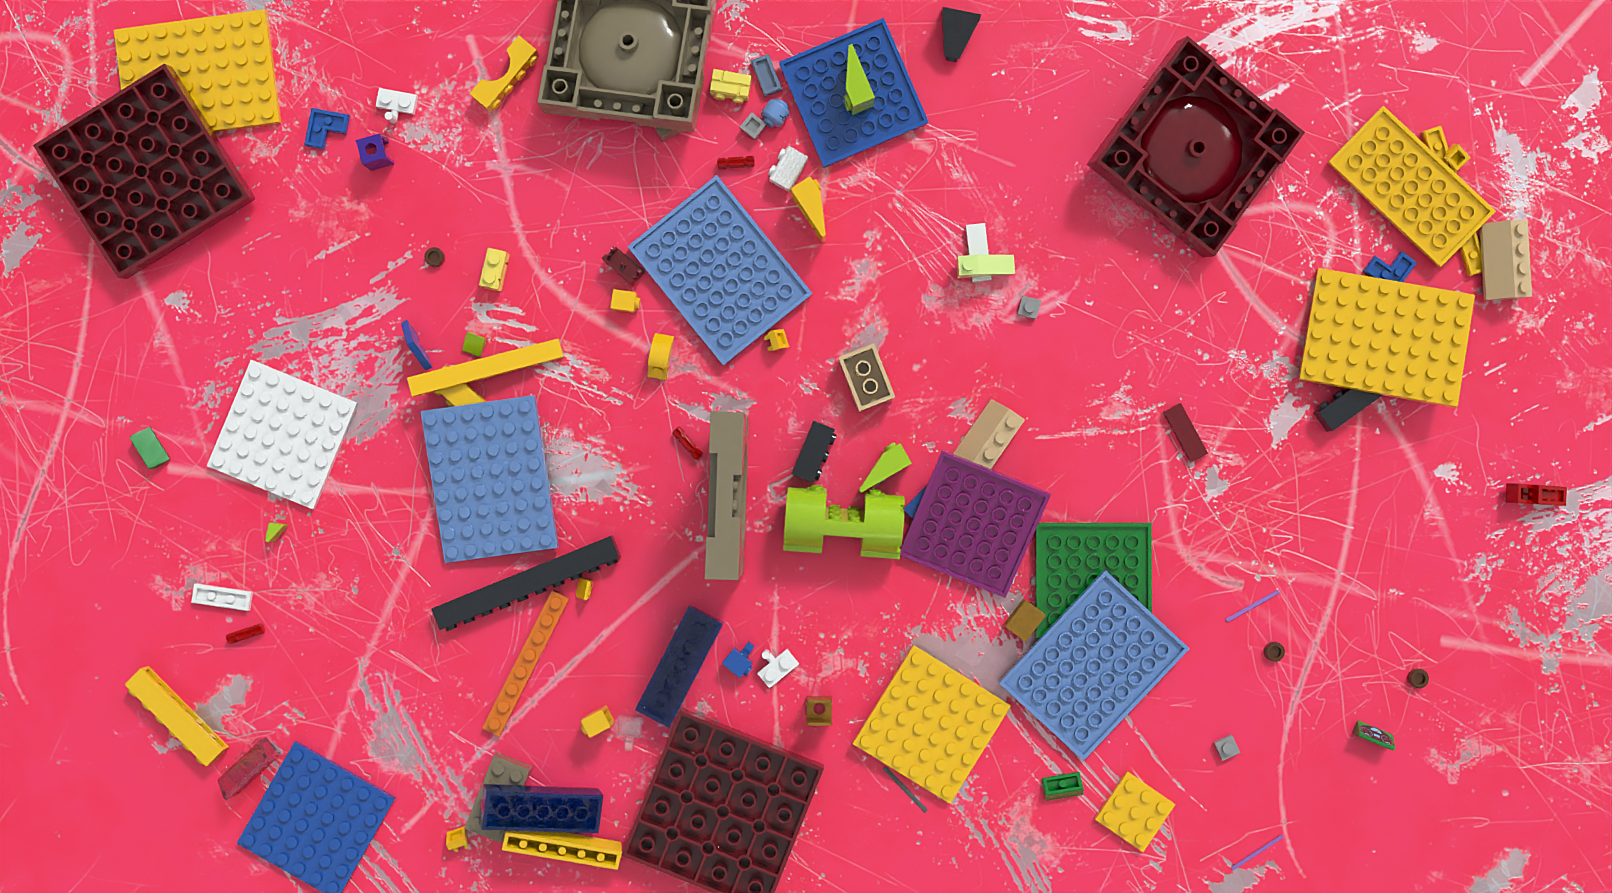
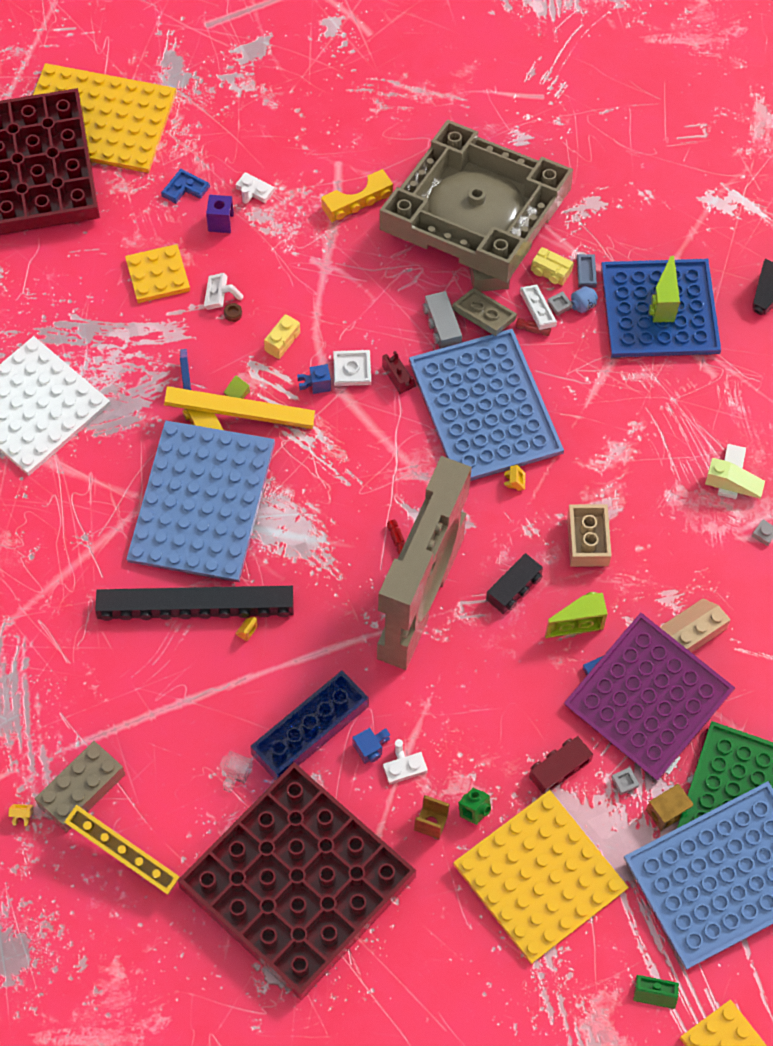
camera: 20 degrees right, 25 degrees down
clear blue brick [479,784,603,833] -> none
orange plate [482,590,570,736] -> none
yellow brick [580,705,615,738] -> none
yellow brick [611,289,640,313] -> none
yellow brick [648,333,674,380] -> none
white brick [768,146,808,193] -> none
lime cylinder [783,485,905,559] -> none
yellow slope [791,176,826,243] -> none
dark grey piece [883,766,928,812] -> none
none -> yellow plate [125,244,190,303]
none -> white plate [204,273,244,310]
none -> blue brick [297,364,331,394]
none -> white plate [333,350,371,386]
none -> light grey brick [422,291,462,349]
none -> dark tan plate [452,288,517,336]
none -> green brick [458,787,491,825]
none -> white tile [520,284,557,330]
none -> dark red brick [529,736,593,794]
none -> light grey plate [611,767,640,795]

